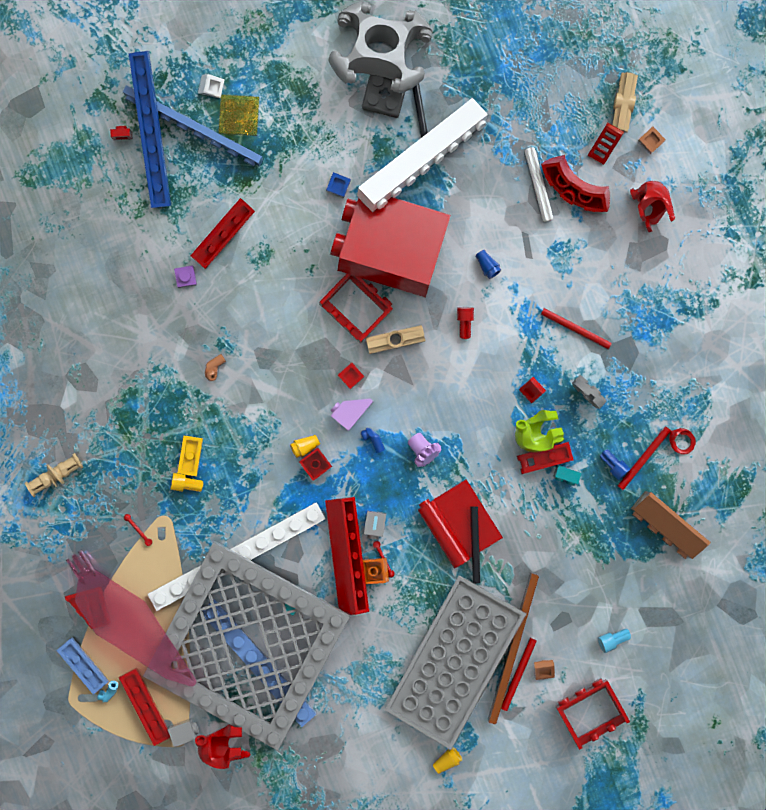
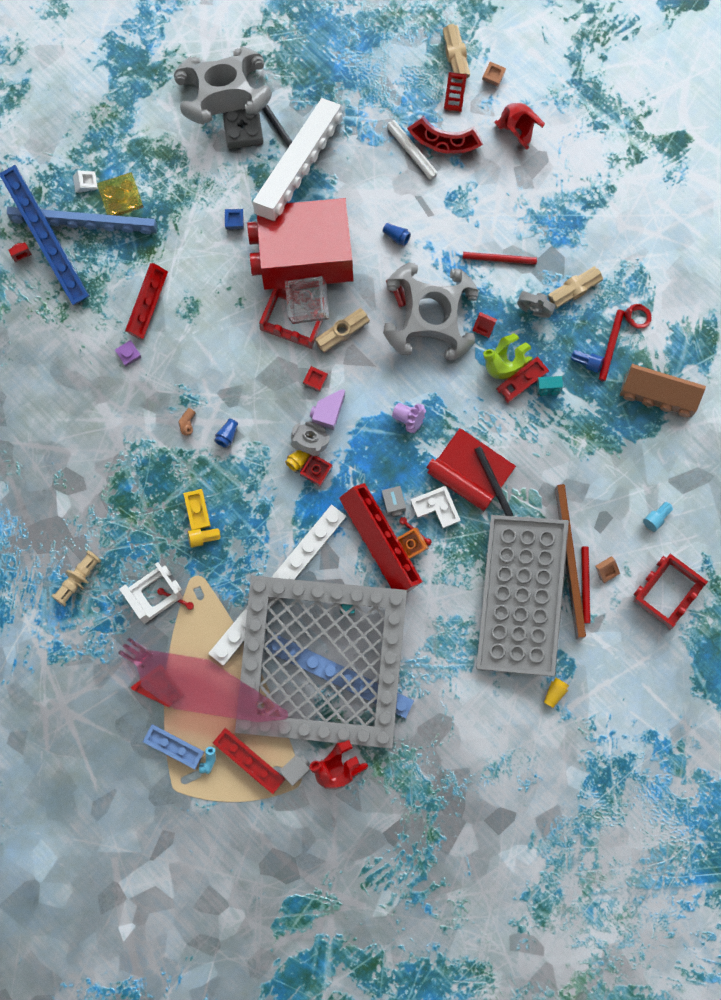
camera: 20 degrees left, 10 degrees down
blue arm [361,428,385,453] -> none
none -> white window [120,562,182,624]
none -> blue cone [214,418,238,448]
none -> clear brick [285,276,330,324]
none -> light grey plate [291,422,330,456]
none -> light grey piece [383,262,479,361]
none -> white plate [410,486,461,529]
none -> tan piece [548,266,603,309]

